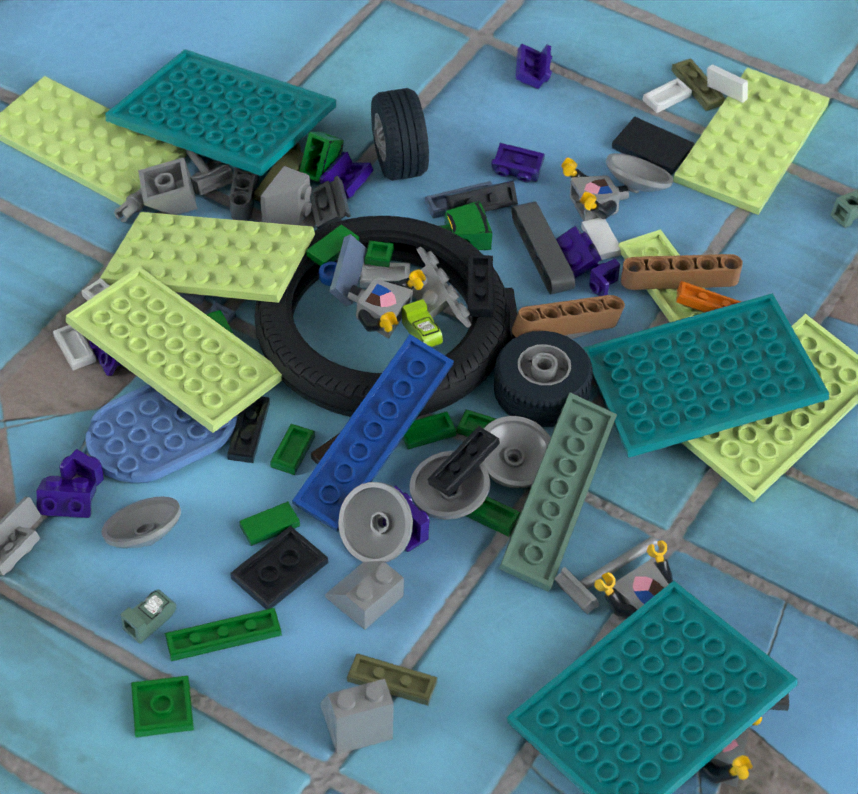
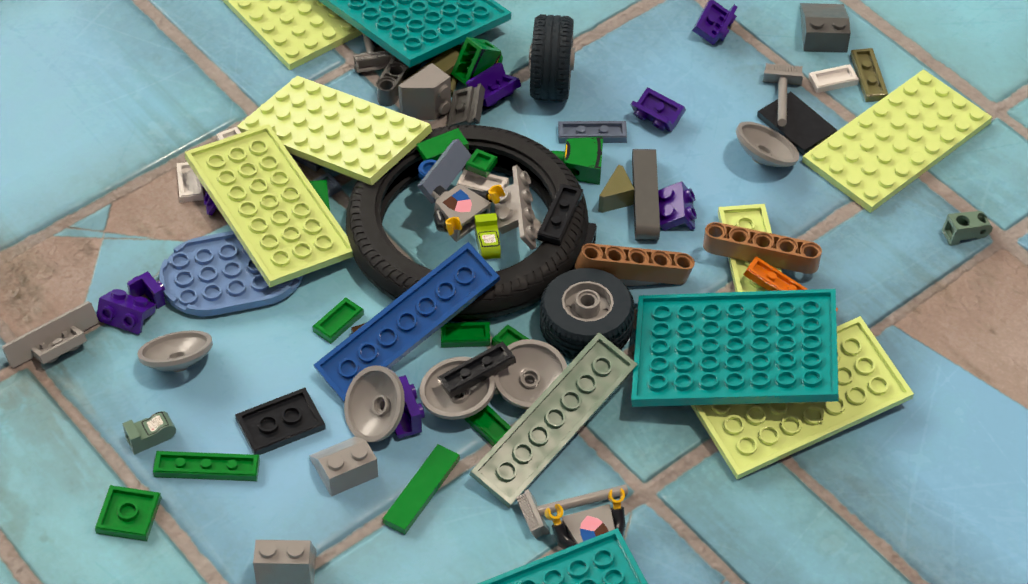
camera: 20 degrees right, 0 degrees up
light grey pin [114,188,144,222] -> none
light grey slope [138,157,197,215] -> none
black tile [227,396,270,463] -> none
green tile [239,501,300,546] -> none
olive tile [347,653,437,706] -> none
black tile [445,181,518,212] -> none
torso [561,158,629,221] -> none
white tile [581,218,621,260] -> none
dark purple bracket [589,258,621,296] -> none
white tile [707,64,748,103] -> none
none -> green tile [382,444,460,535]
none -> olive slope [598,165,635,213]
none -> light grey piece [763,63,803,126]
none -> dark grey slope [800,3,851,53]

